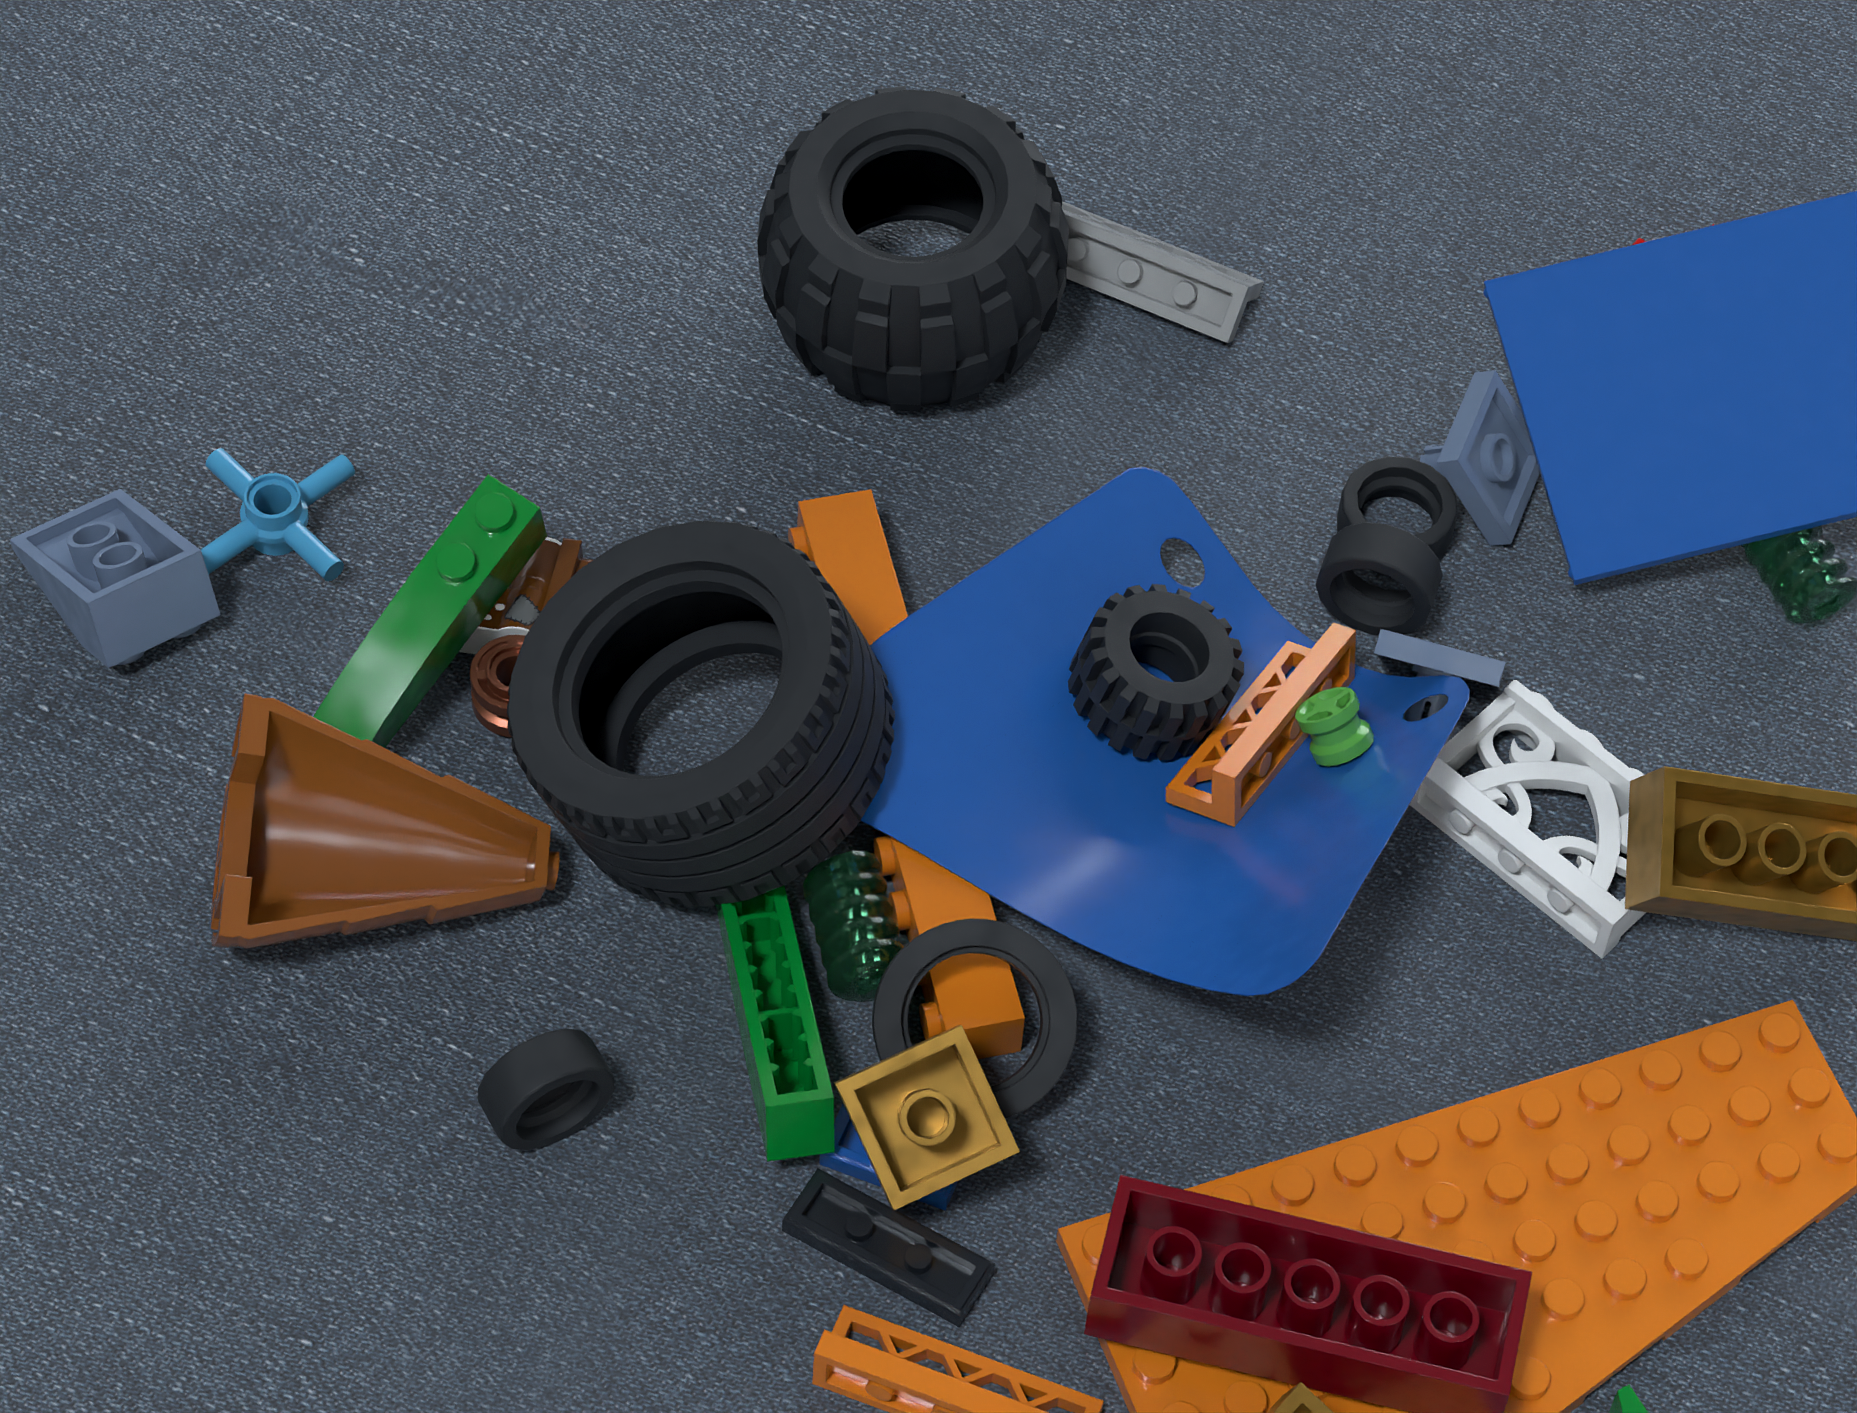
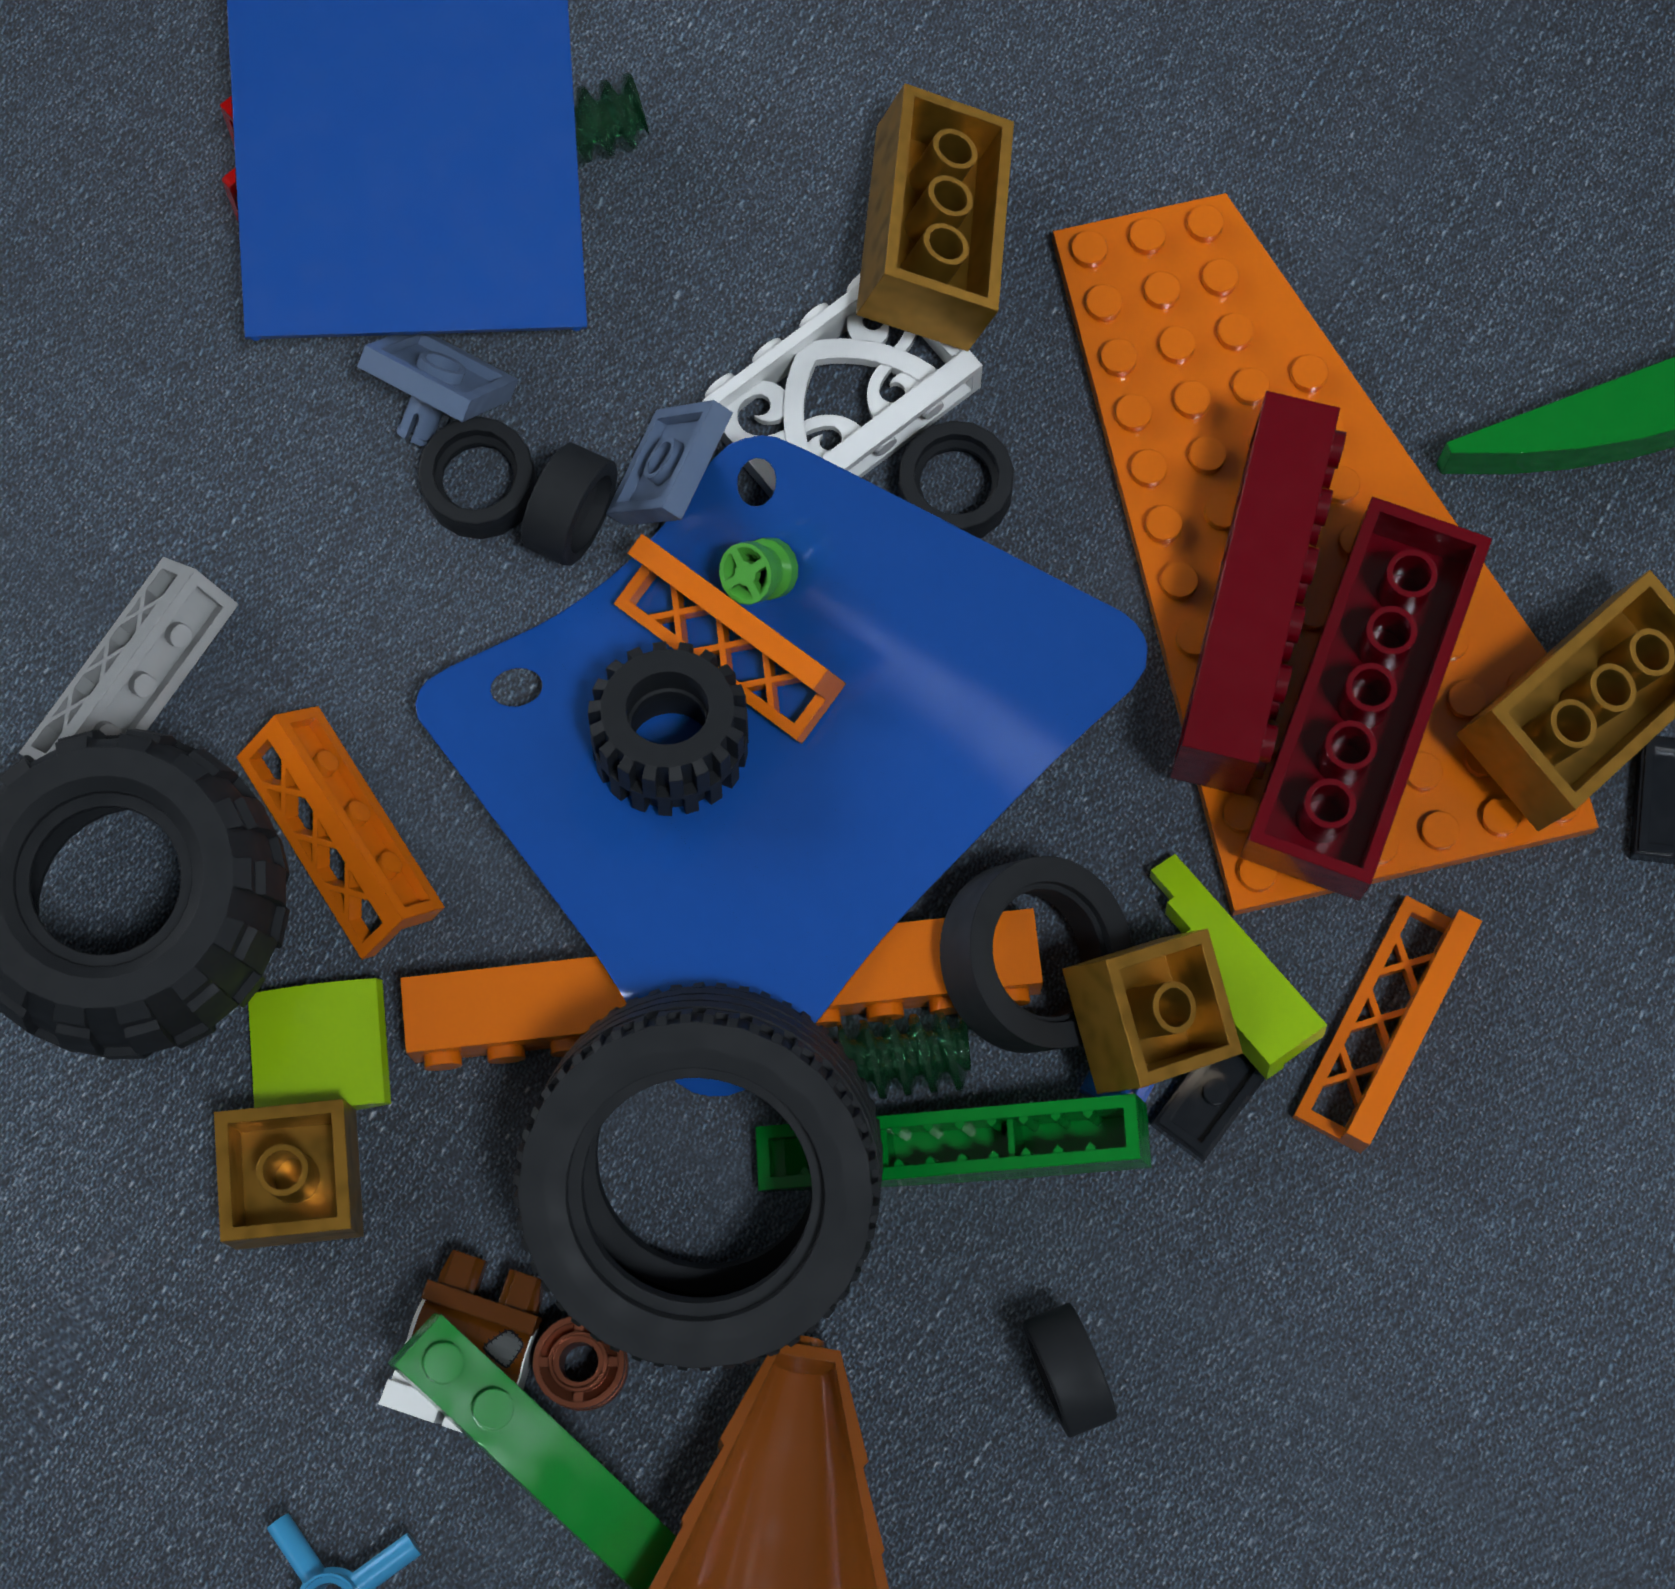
camera: 75 degrees left, 20 degrees up
none -> pearl gold brick [214,1099,364,1250]
none -> orange fence [236,706,445,960]
none -> lime slope [248,978,391,1110]
none -> black tyre [899,421,1014,538]
none -> lime piece [1150,854,1327,1080]
none -> dark red brick [1170,391,1347,796]

